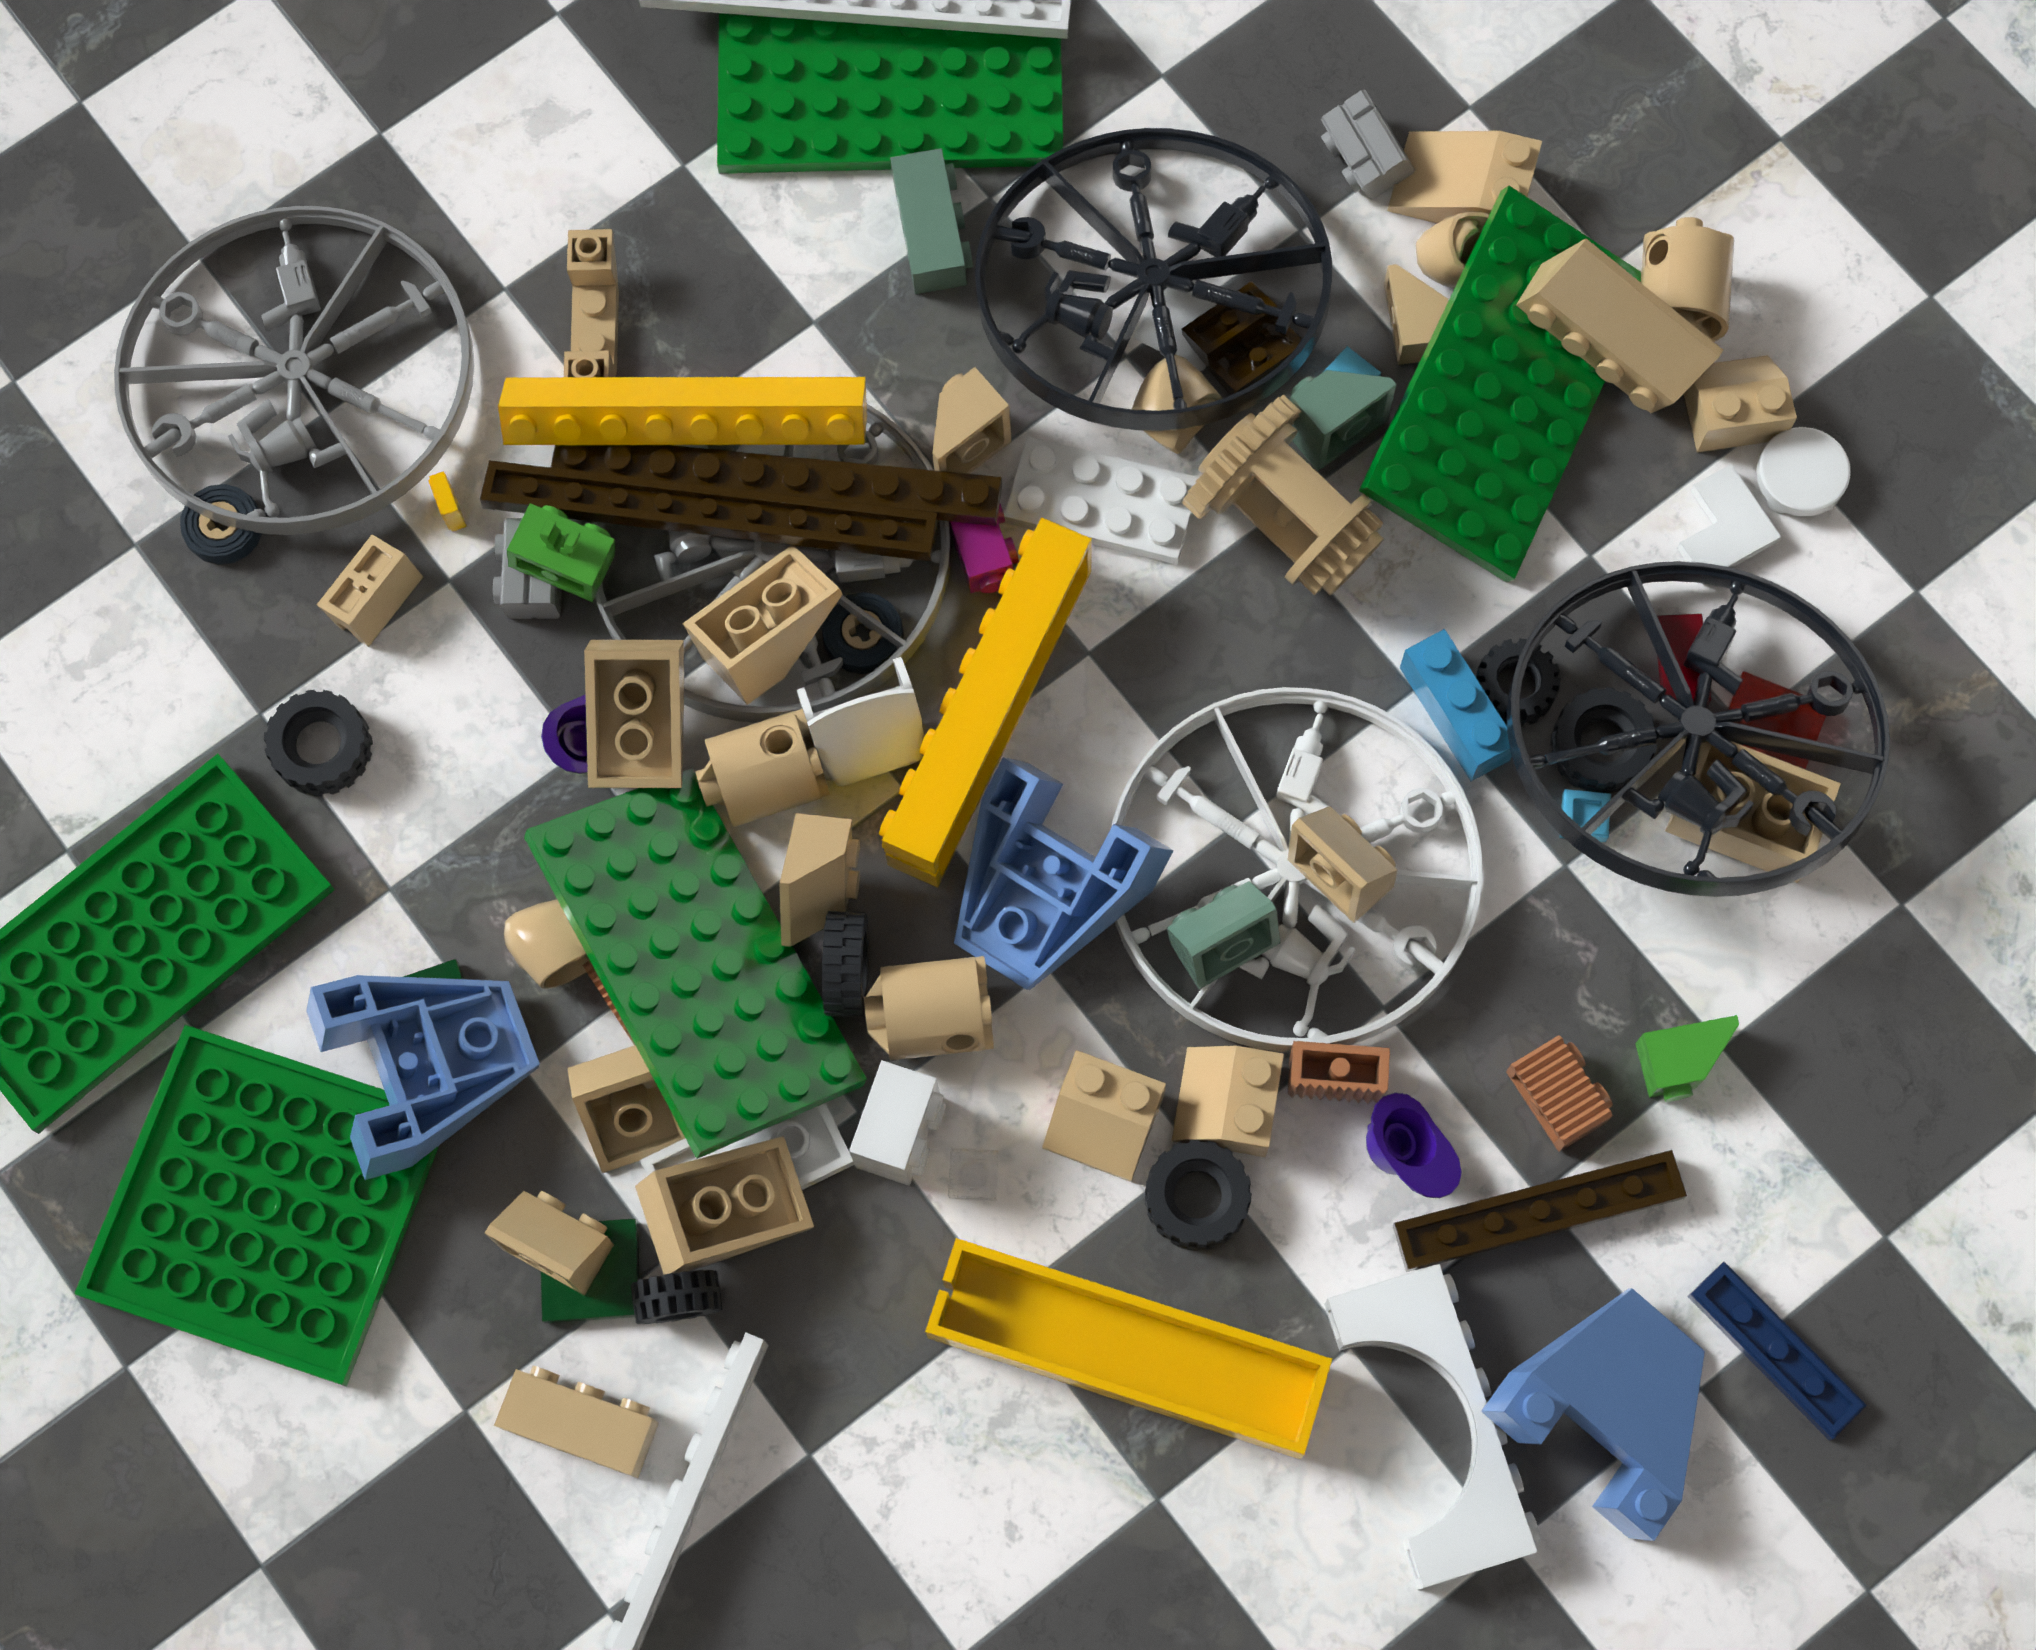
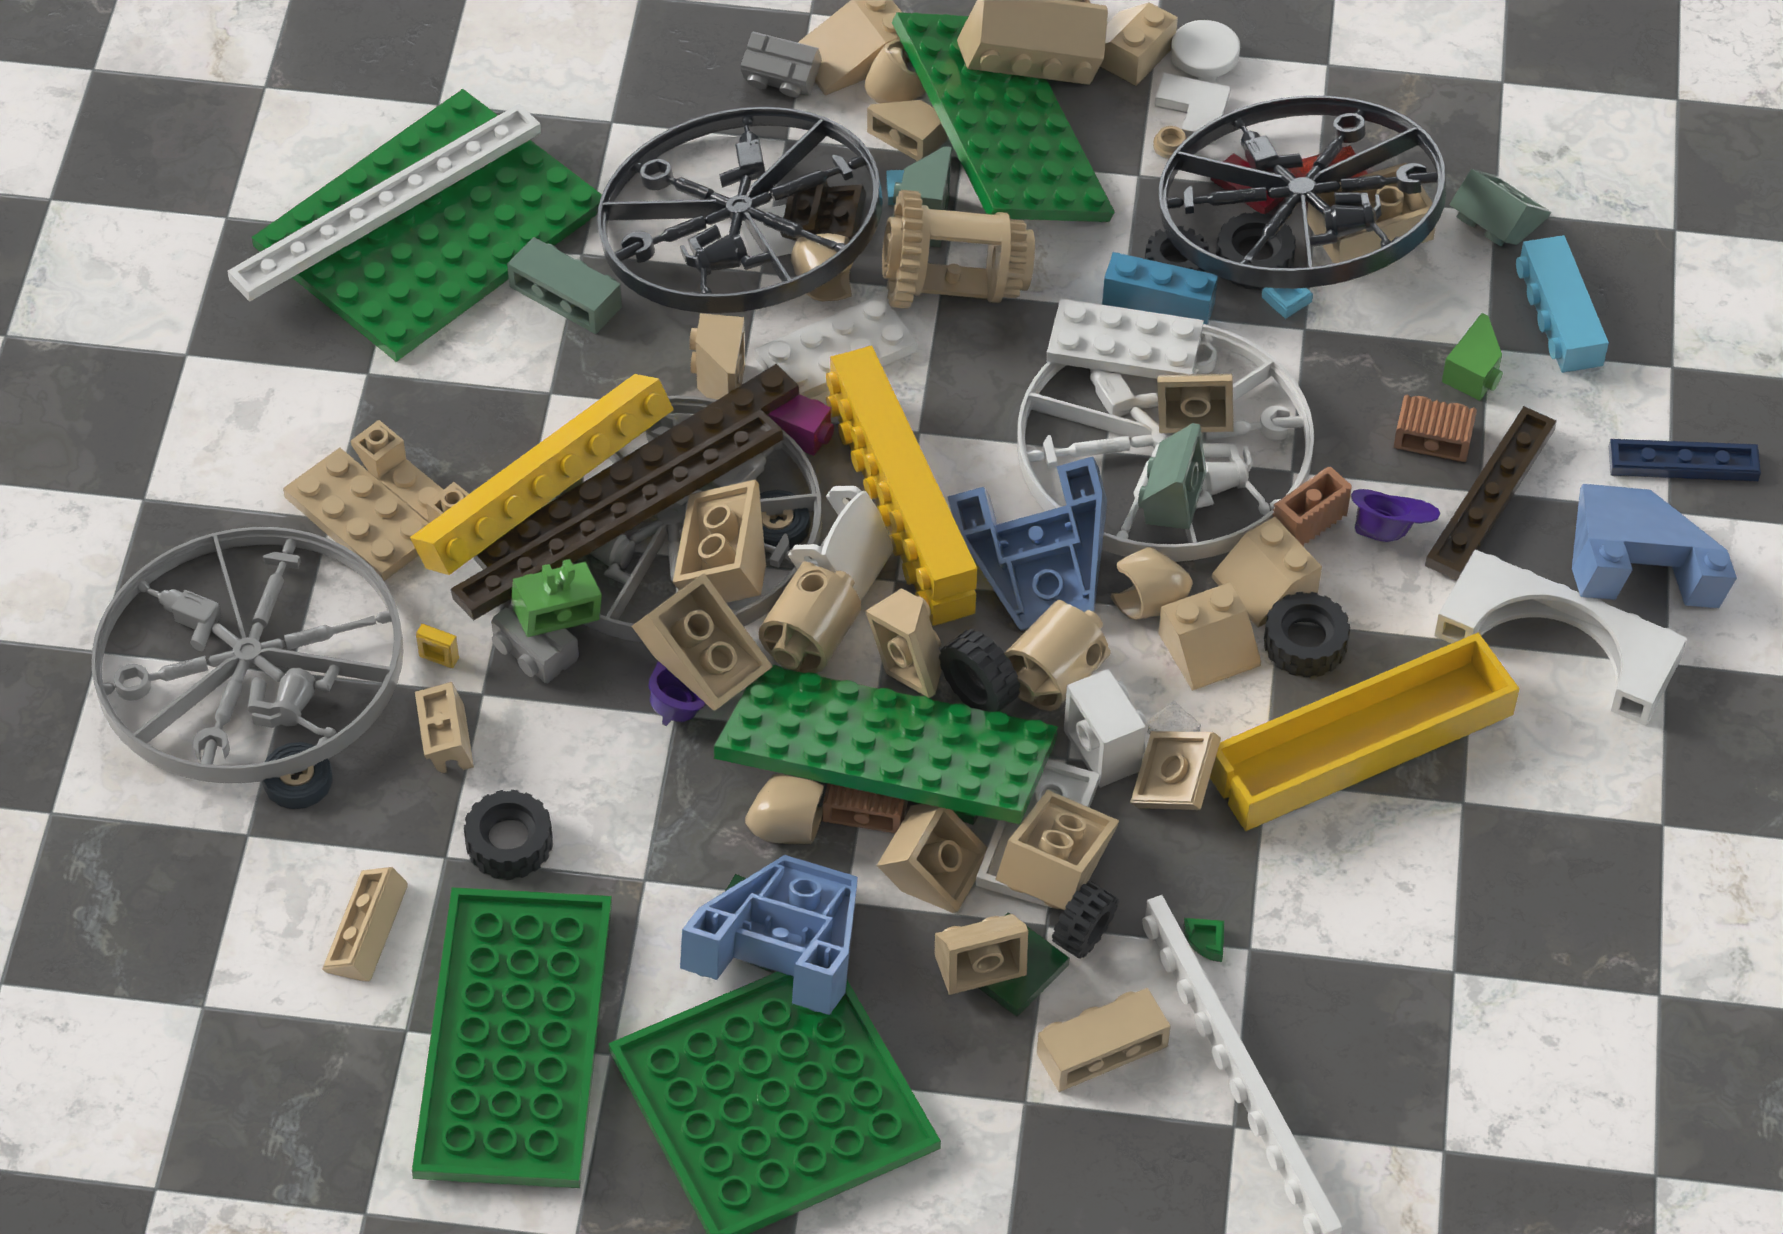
camera: 50 degrees left, 20 degrees down
none -> tan plate [283,447,429,581]
none -> tan slope [322,867,408,981]
none -> white plate [1046,298,1204,379]
none -> tan piece [1111,547,1193,620]
none -> tan tile [1130,731,1221,810]
none -> tan plate [1153,126,1187,158]
none -> green tile [1183,918,1224,962]
none -> sand green slope [1449,168,1551,246]
none -> medium azure brick [1516,235,1609,373]

